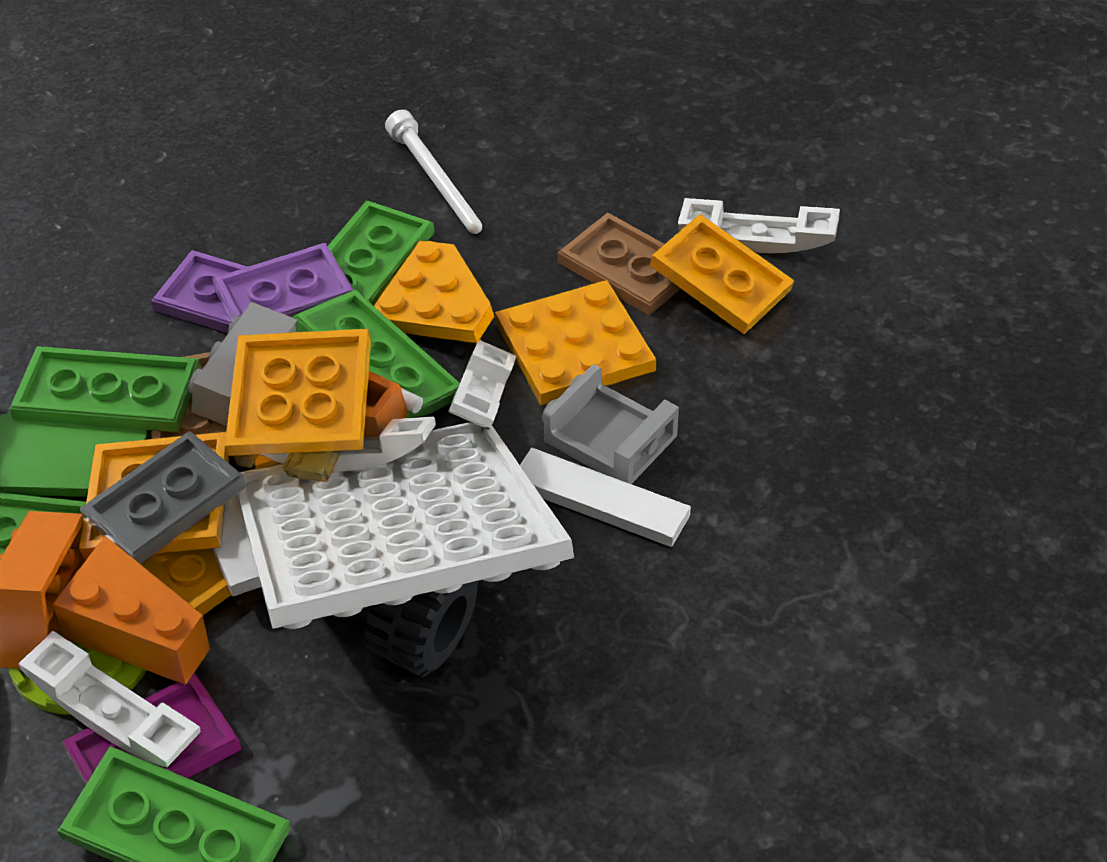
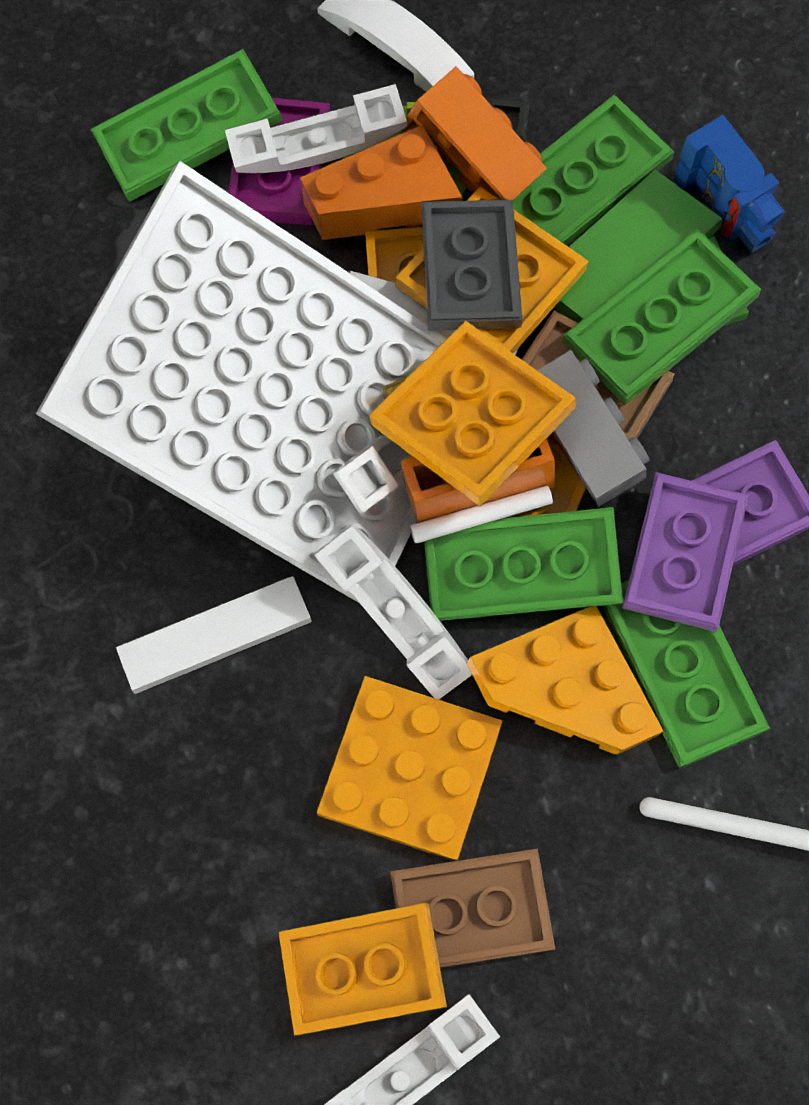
camera: 135 degrees right, 25 degrees up
light grey panel [542,364,679,484] -> none

